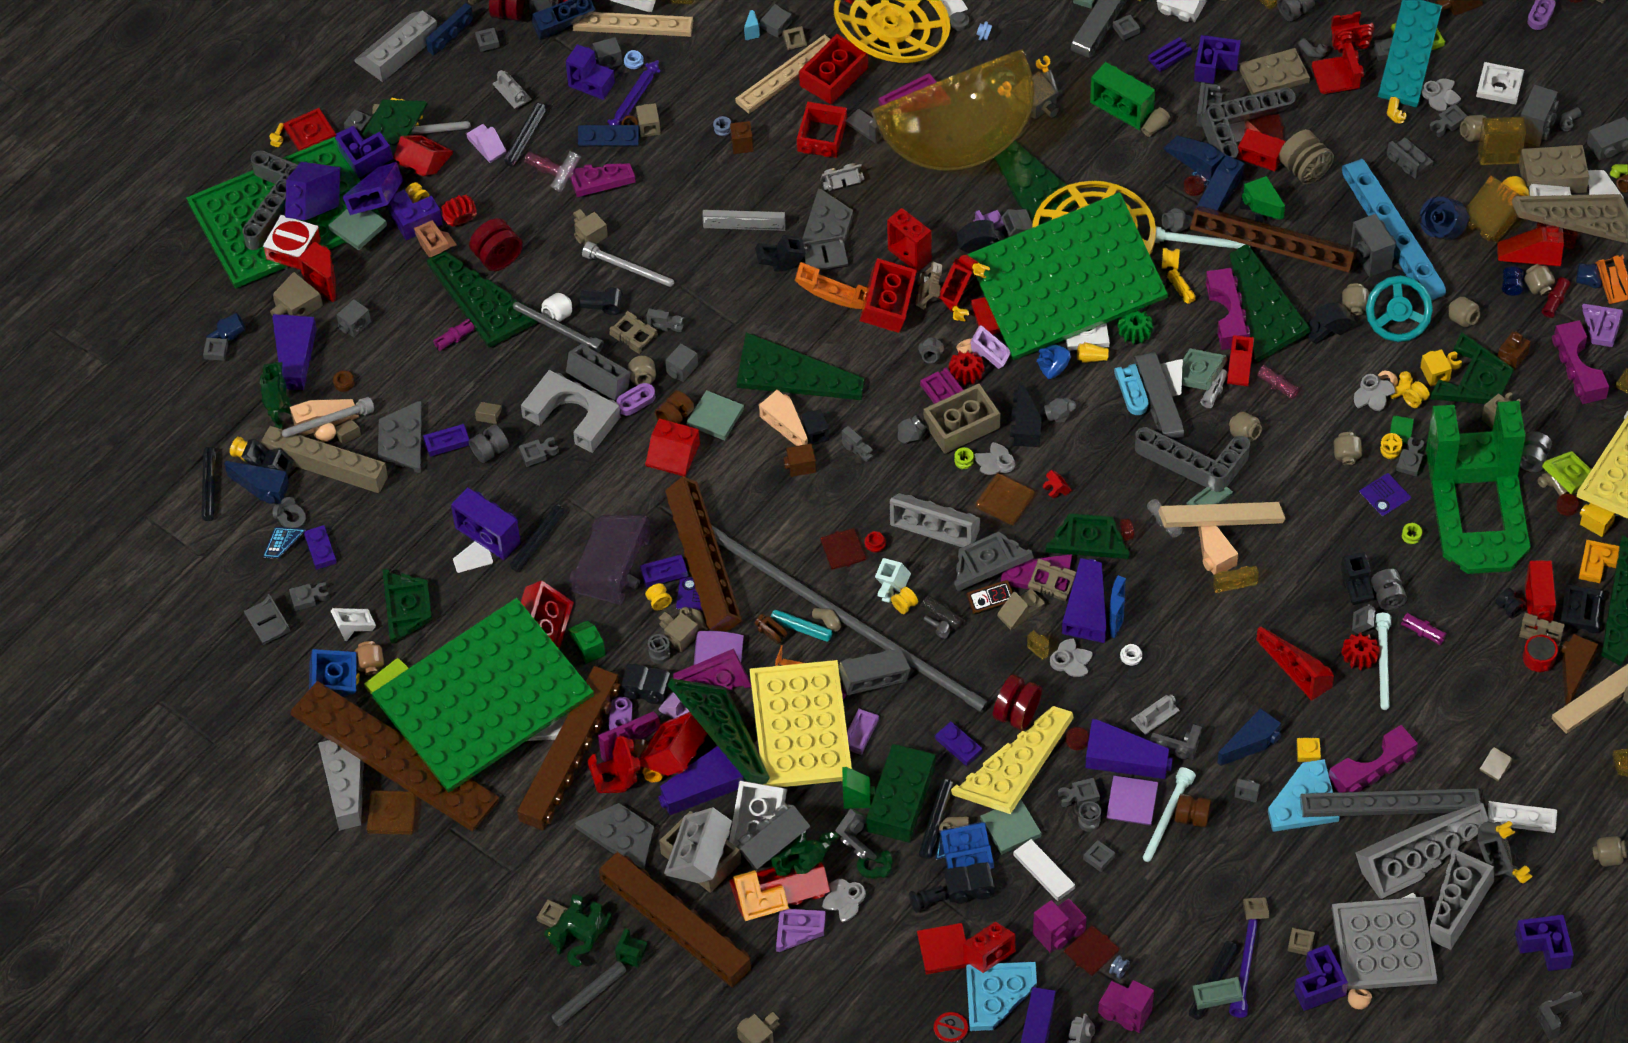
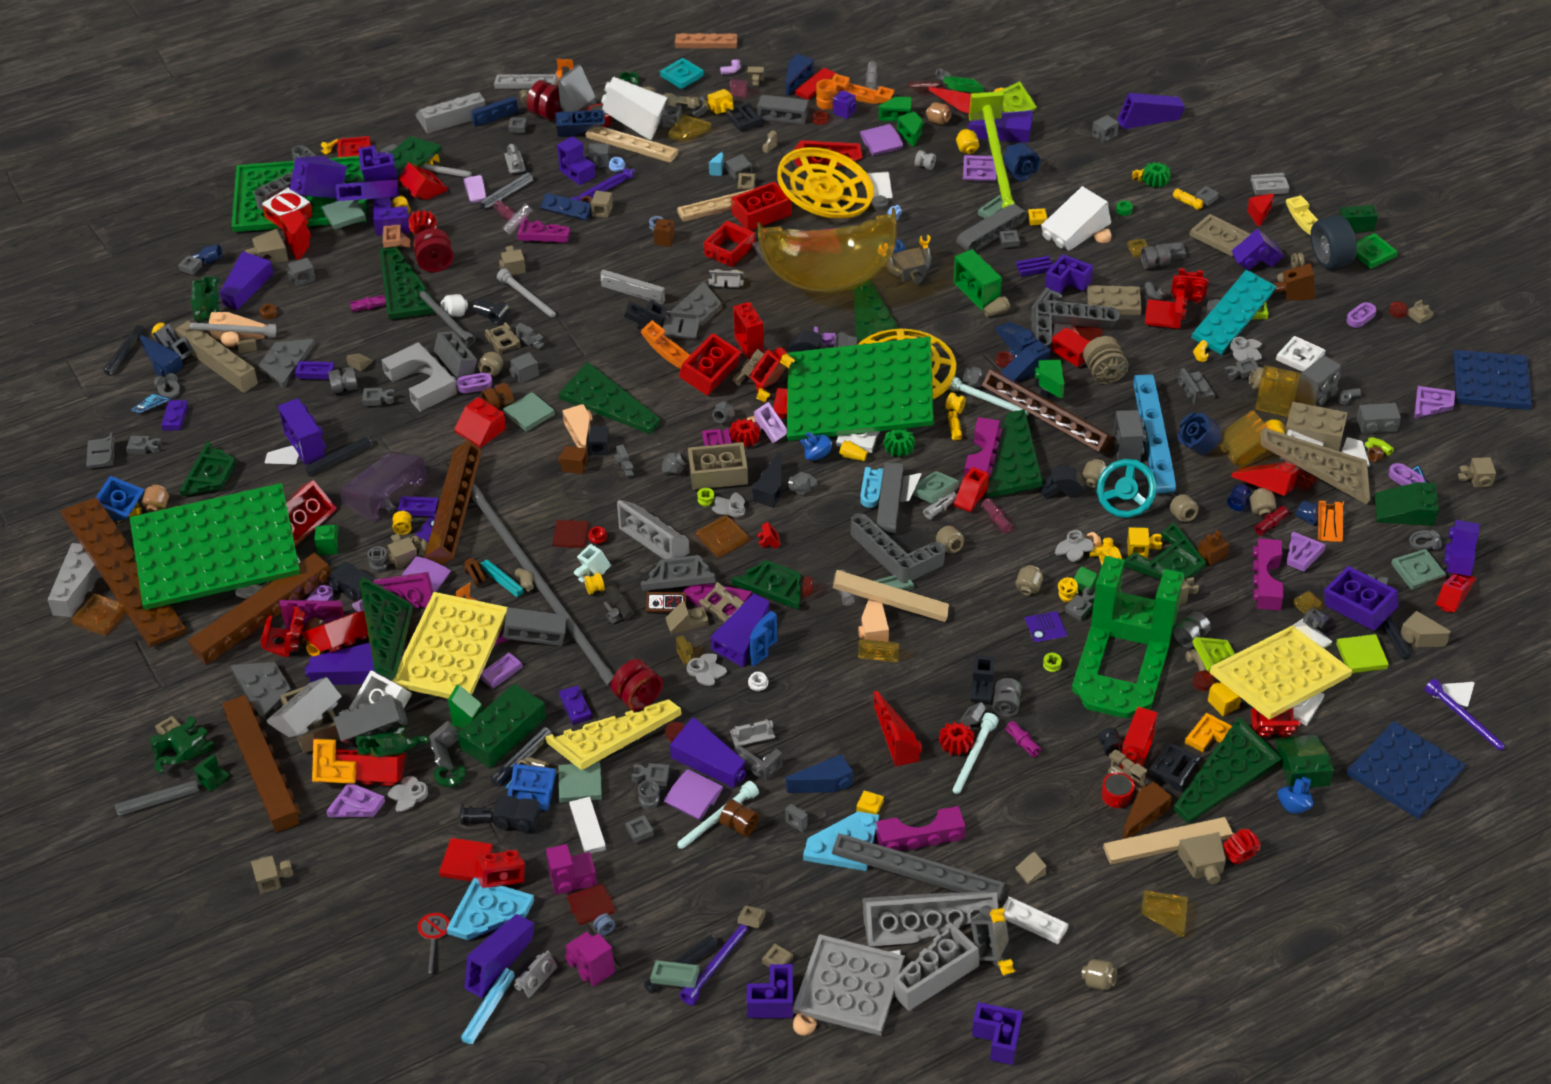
camera: 20 degrees right, 10 degrees down
white slope [331,608,376,641] -> none

